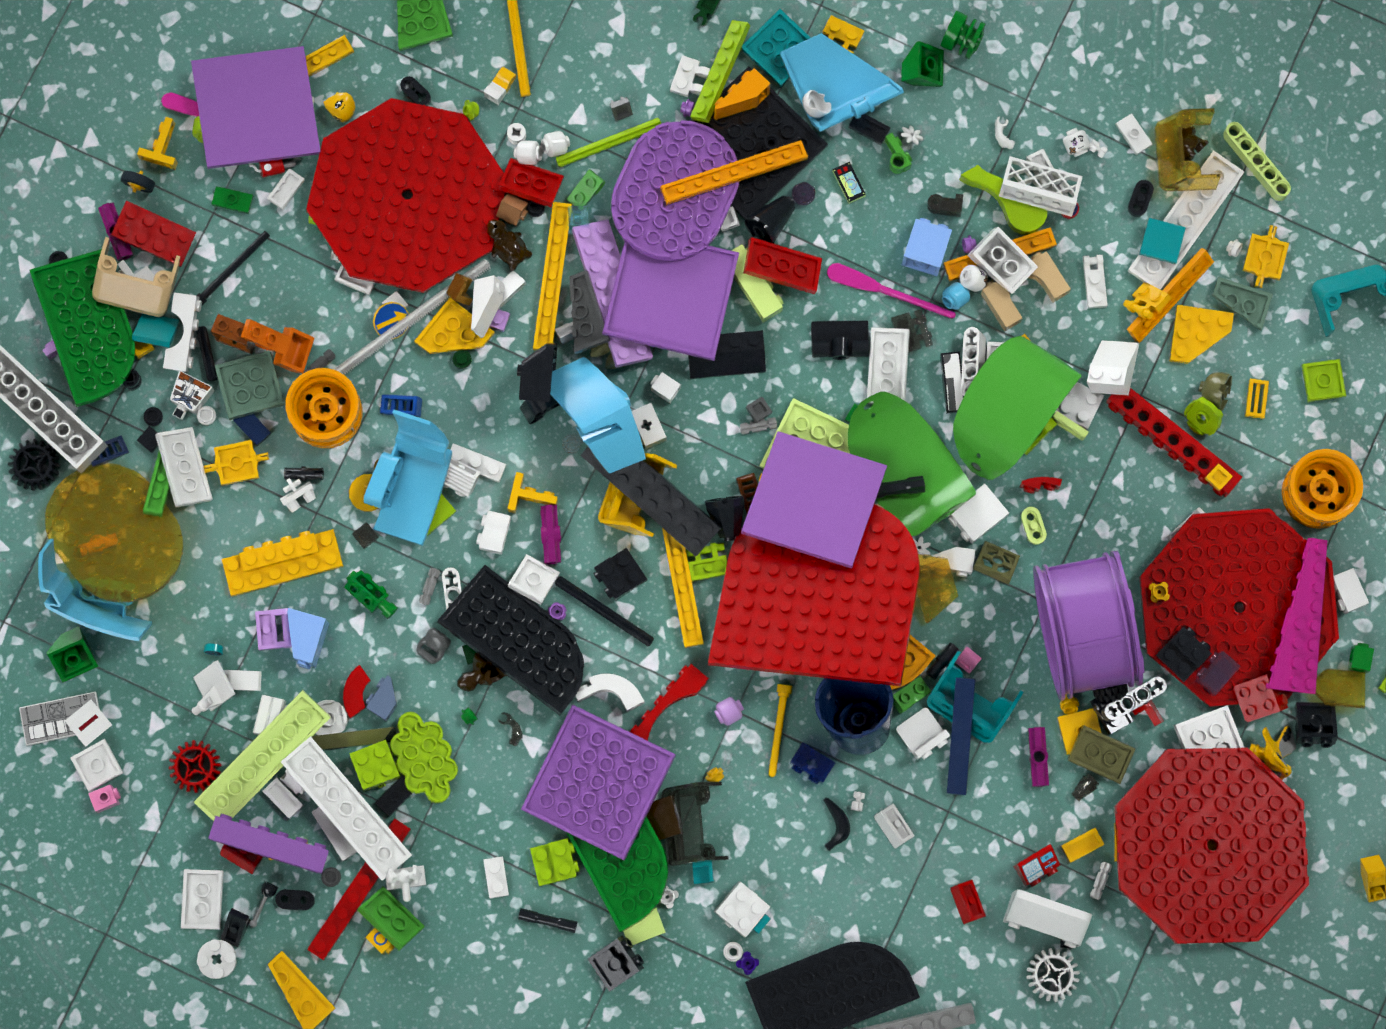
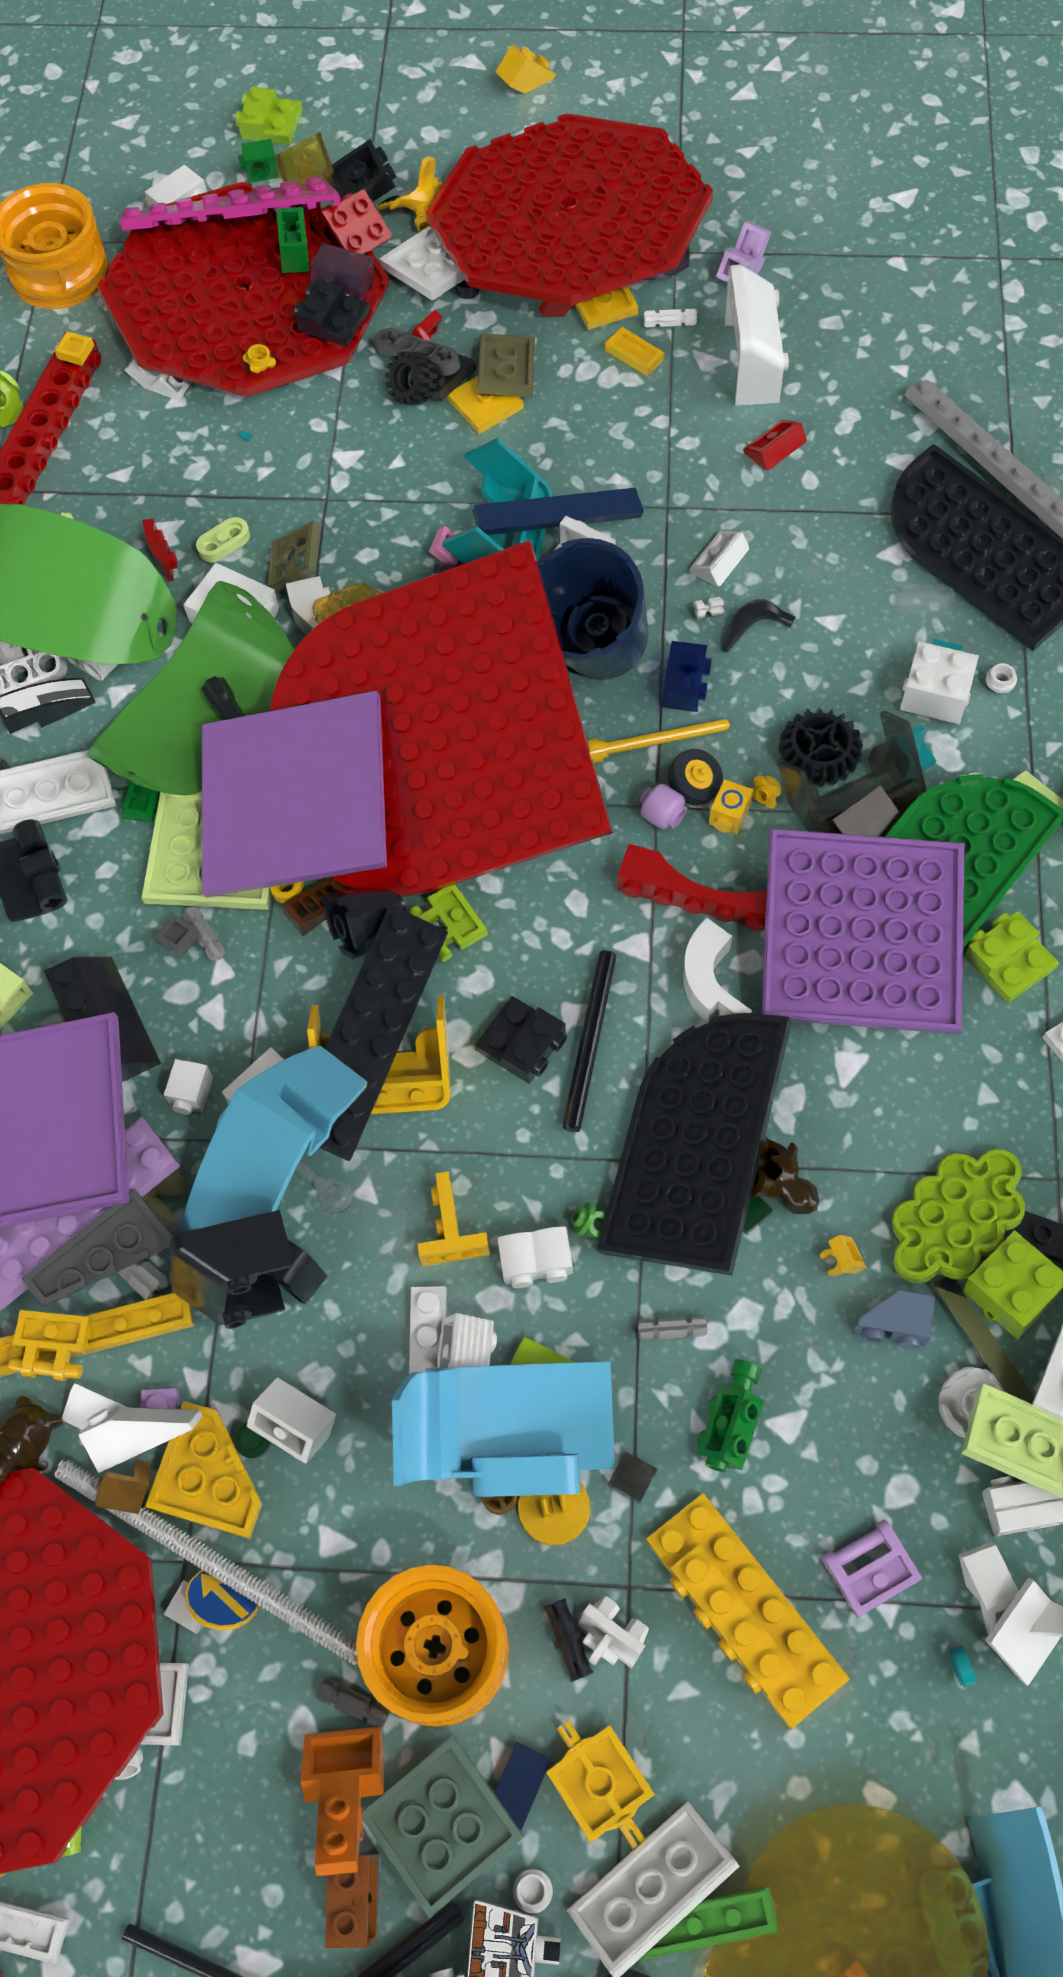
camera: 105 degrees left, 15 degrees down
light blue slope [287,608,329,669] -> none
red tile [343,665,371,719] -> none
blue slope [380,395,422,417] -> none
dark grey piece [416,628,451,664] -> none
white beam [442,568,462,610] -> none
green plate [461,707,478,725] -> none
clear smoke piece [498,712,523,746] -> none
white plate [508,554,560,605] -> none
magenta piece [540,505,561,565] -> none
medium lavender plate [548,602,567,620] -> none
yellow plate [662,528,704,648] -> none
dark purple plate [736,951,759,975] -> none
red slope [1013,844,1060,887] -> none
white gear [1026,948,1080,1002] -> none
magenta piece [1028,727,1049,787] -> none
medium lavender wheel [1033,551,1145,701] -> none
yellow plate [1060,695,1079,714] -> none
clear smoke cone [1071,773,1099,802] -> none
none -> yellow plate [8,1310,92,1381]
none -> white brick [246,1377,337,1464]
none -> green brick [276,207,309,273]
none -> bright green plate [571,1202,606,1239]
none -> black wheel [668,749,723,805]
none -> yellow brick [709,779,754,835]
none -> lavender brick [716,221,772,283]
none -> black gear [778,707,863,788]
none -> yellow tile [820,1235,867,1276]

